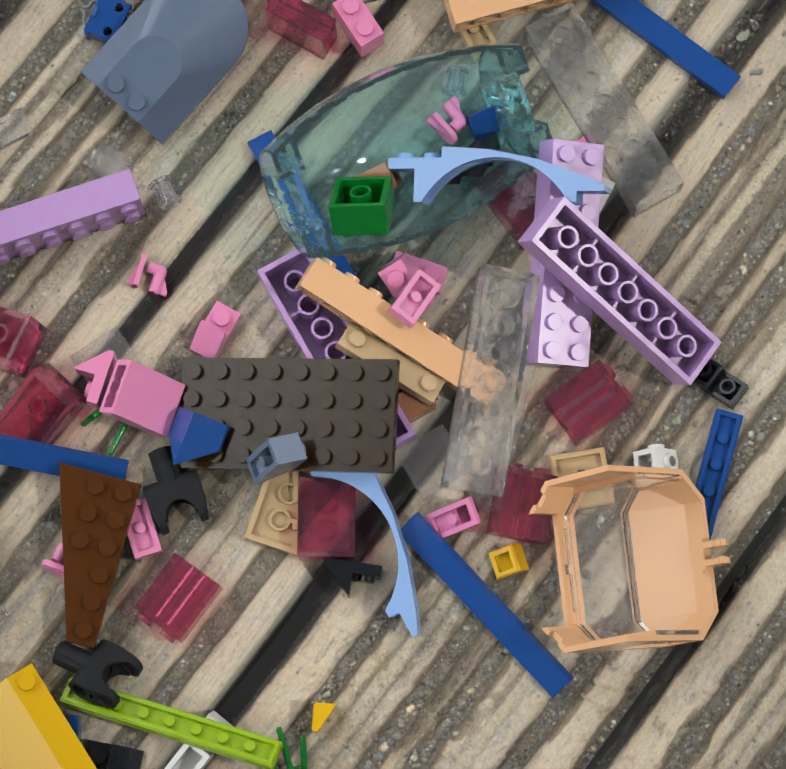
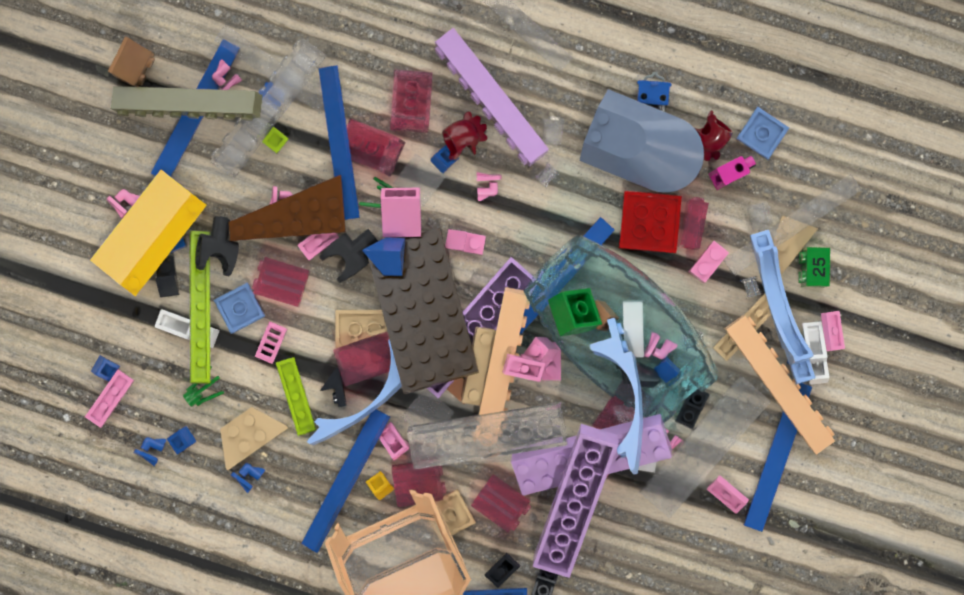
camera: 70 degrees right, 10 degrees up
bright pink slope [74,350,118,409] -> none
sand blue slope [246,432,307,485] -> none
yellow slope [312,702,337,733] -> none
white brick [633,444,678,477] -> none
none -> medium blue tile [214,282,266,334]
none -> tan wing [220,407,289,471]
none -> blue piece [230,463,265,494]
none -> bright pink slope [255,321,288,364]
none -> lime tile [276,357,317,436]
none -> blue slope [430,145,459,174]
none -> dark red piece [442,111,488,160]
none -> black slope [484,552,521,588]
none -> red plate [619,191,682,254]
none -> white slope [623,300,644,357]
none -> black slope [675,386,710,430]
none -> bright pink plate [707,475,749,514]

